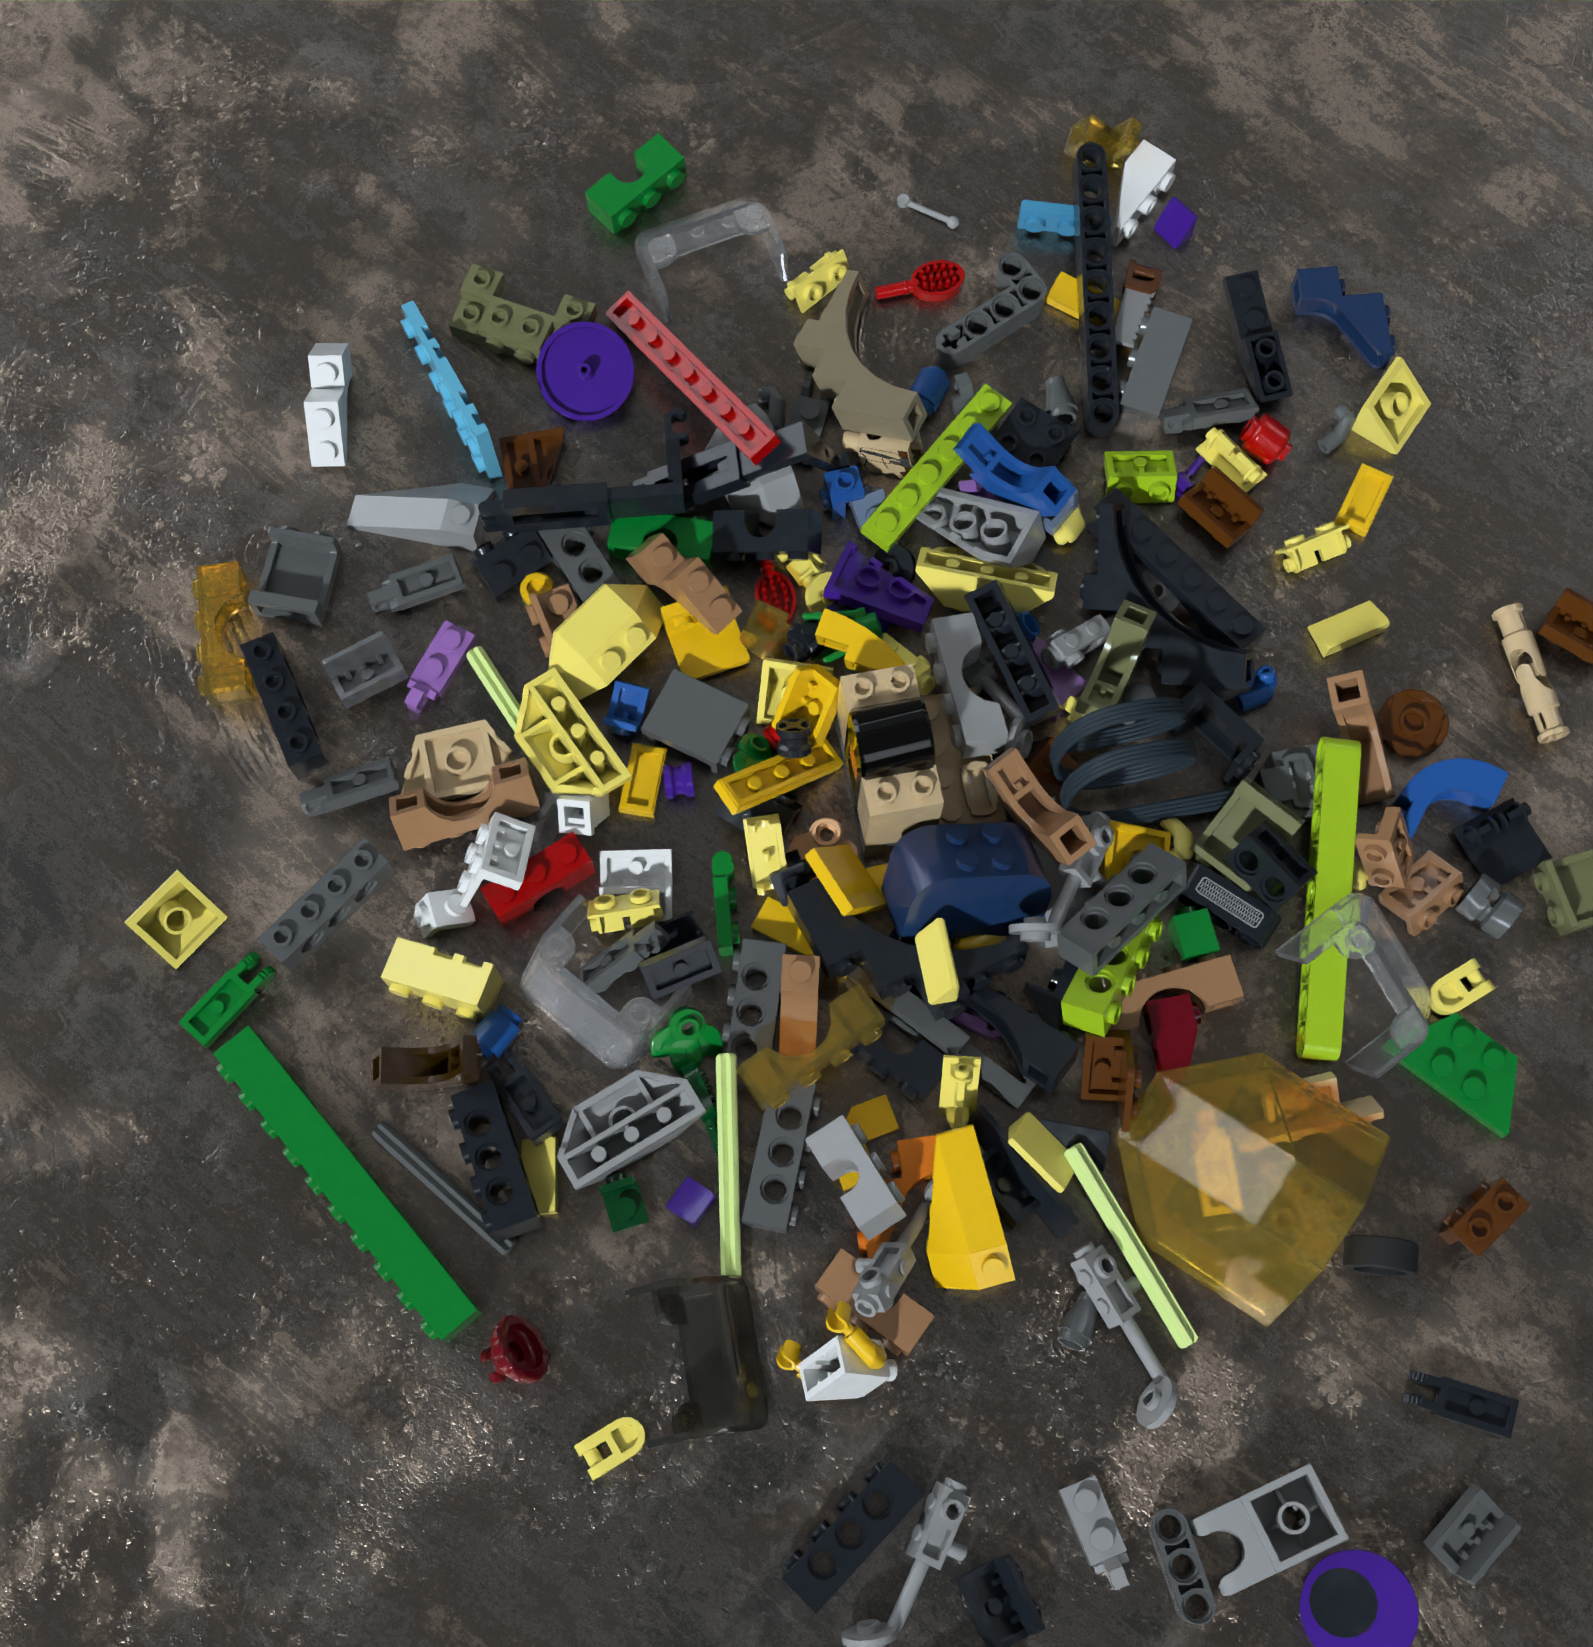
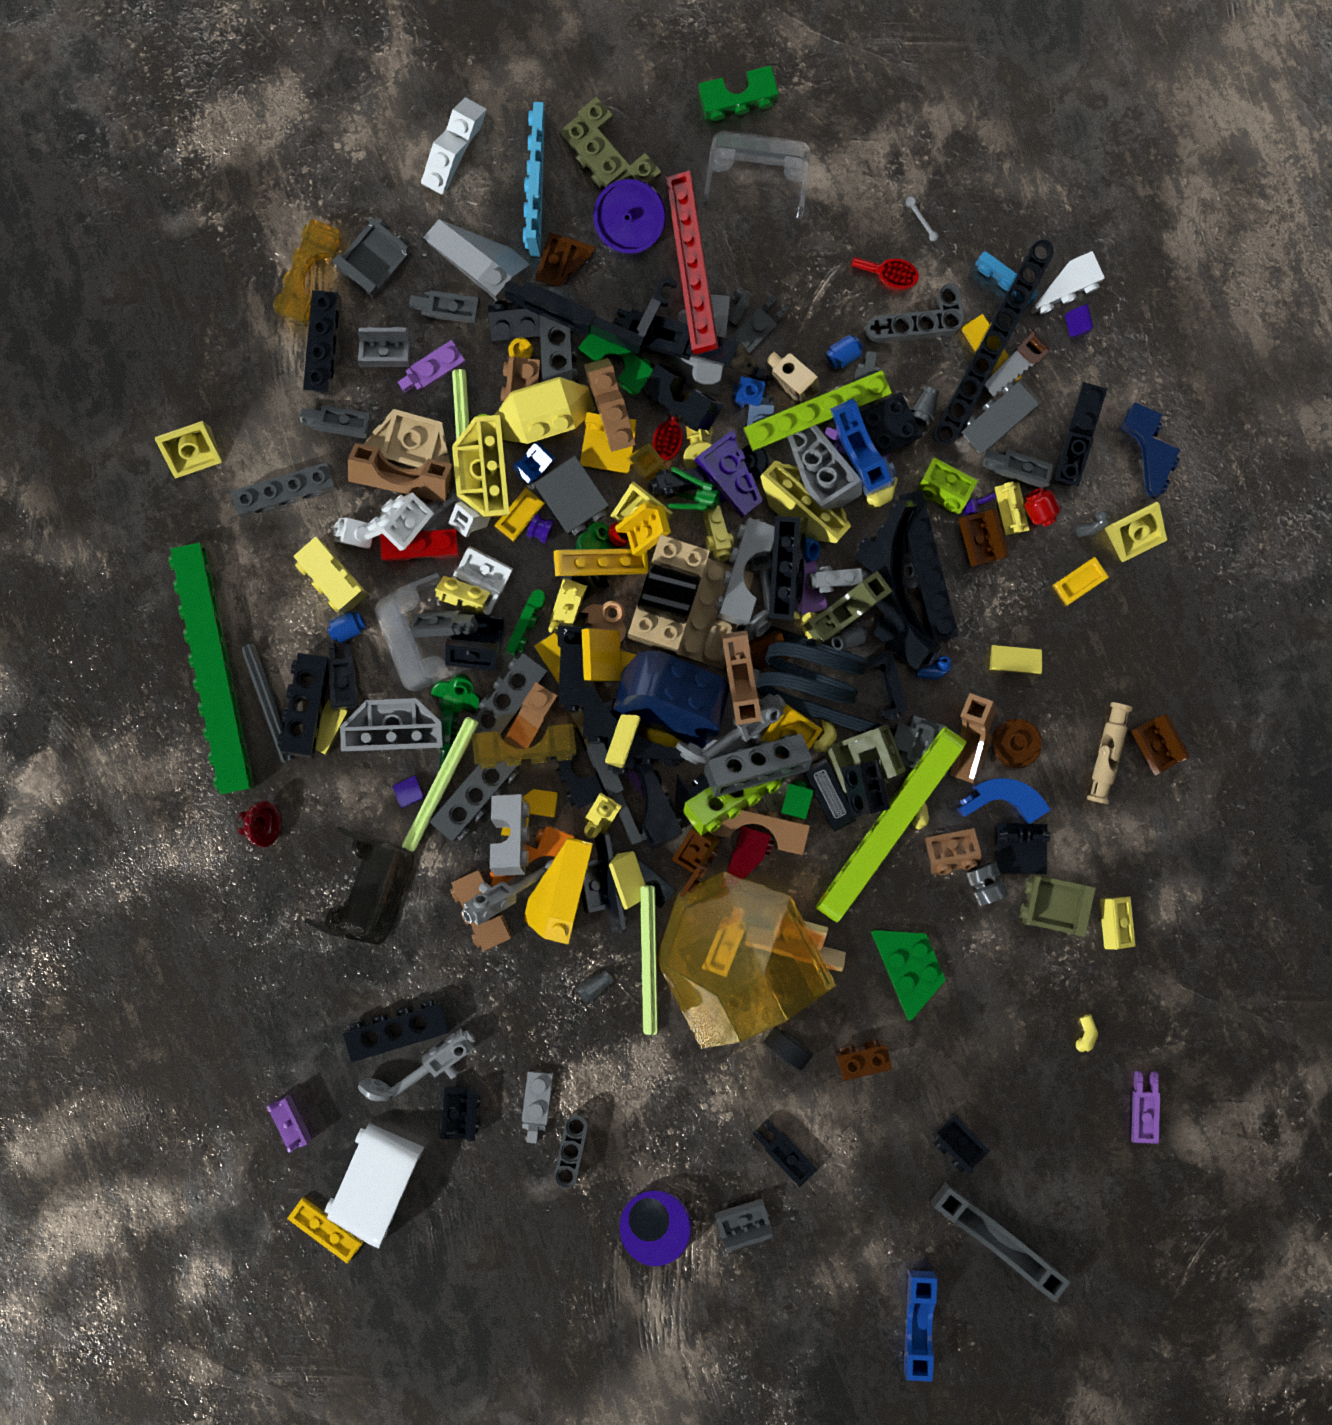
camera: 30 degrees right, 15 degrees up
green hinge [179,951,277,1049] -> none
dark brown arch [370,1035,482,1091] -> none
light yellow plate [574,1417,646,1481] -> none
dark green bracket [599,1173,650,1234] -> none
black wheel [776,718,812,758] -> none
white torso [776,1301,898,1401] -> none
light yellow hinge [784,249,850,313] -> none
dark tan arch [793,270,928,442] -> none
yellow slope [815,608,907,673] -> none
clear yellow brick [1063,114,1142,172] -> none
light grey piece [1070,1241,1178,1429] -> none
light grey brick [1189,1463,1349,1596] -> none
light yellow hinge [1275,521,1351,573] -> none
clear windscreen [1275,893,1432,1079] -> none
medium nougat bracket [1355,807,1415,888] -> none
light yellow plate [1427,958,1496,1016] -> none

